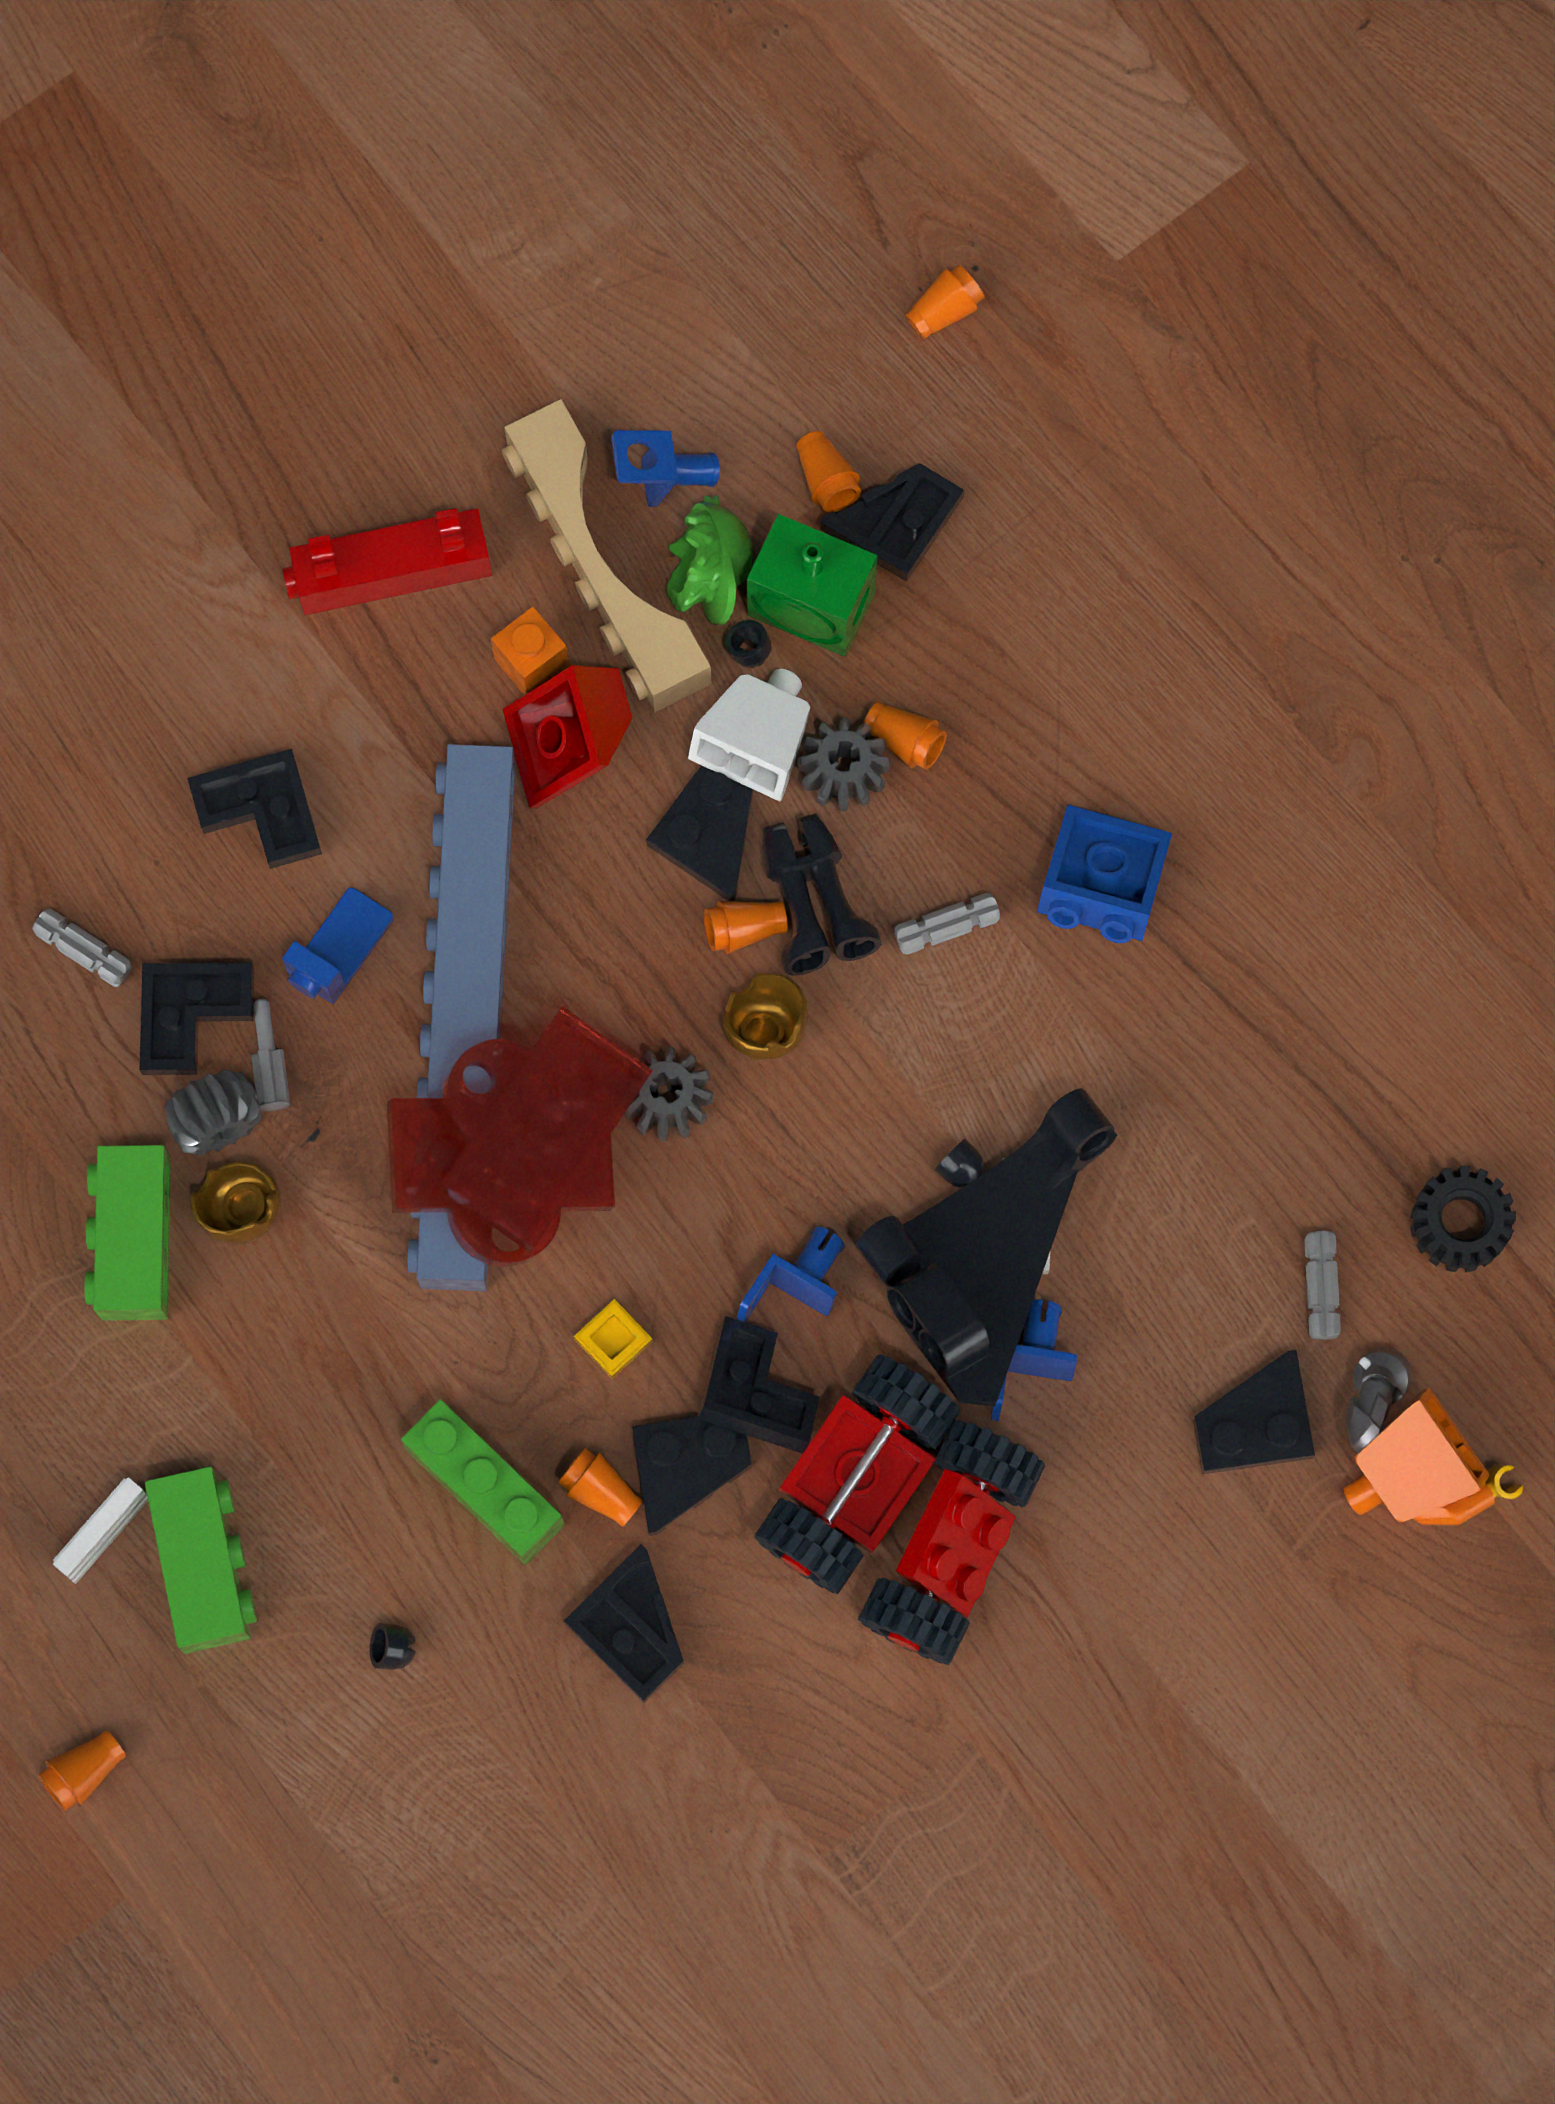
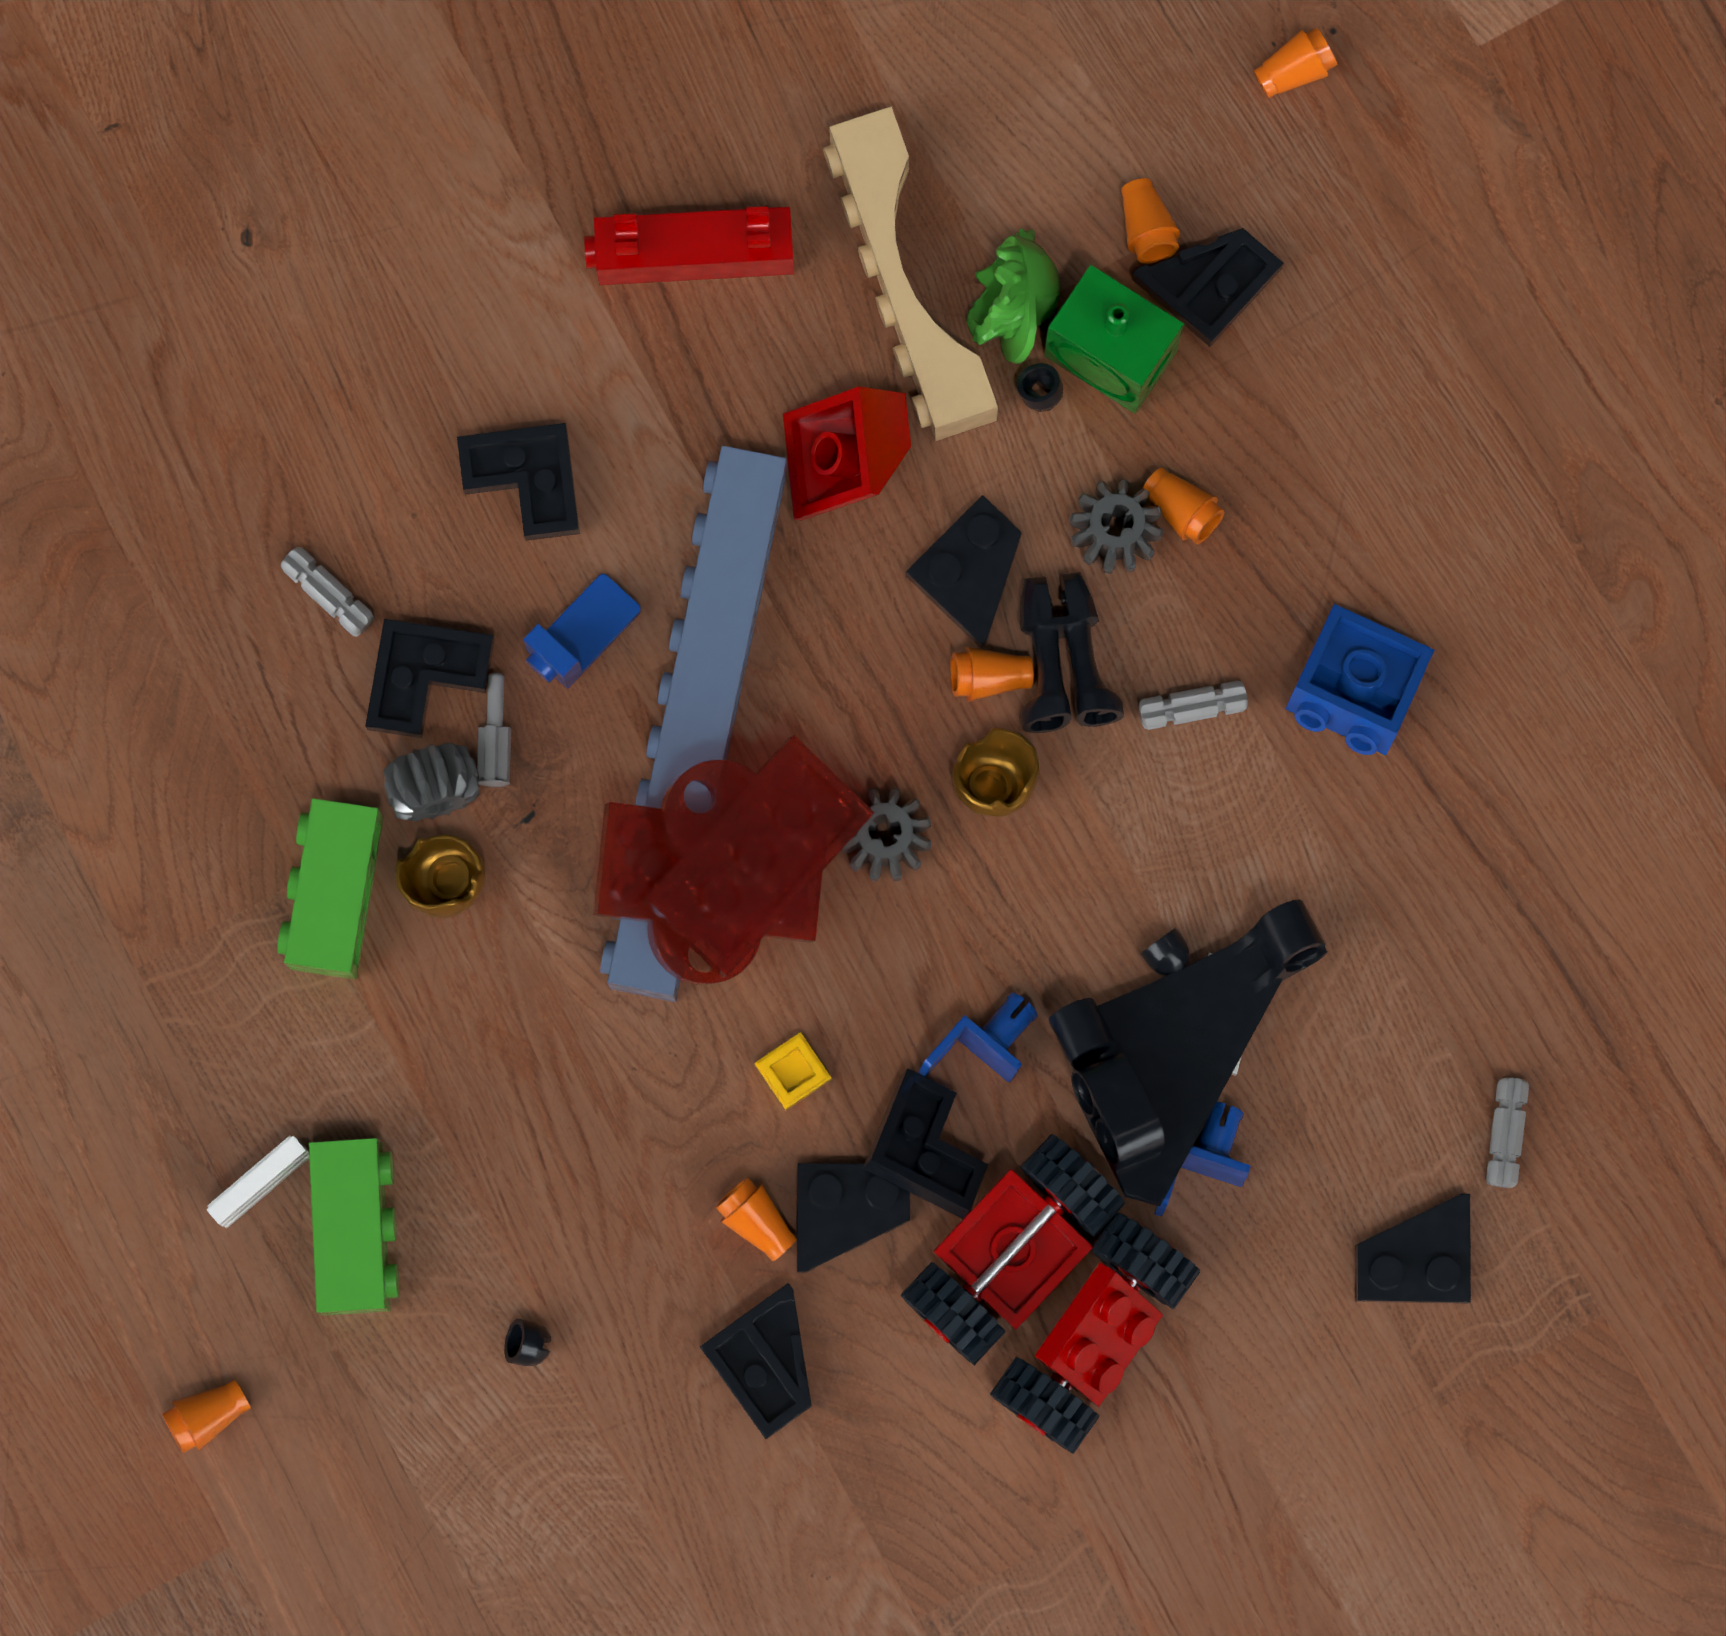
camera: 10 degrees right, 5 degrees up
bright green brick [400,1399,565,1566] -> none
orange brick [490,606,569,695] -> none
blue bracket [611,430,720,507] -> none
white torso [688,669,811,802] -> none
orange torso [1344,1347,1523,1526] -> none
black tyre [1410,1166,1516,1273] -> none

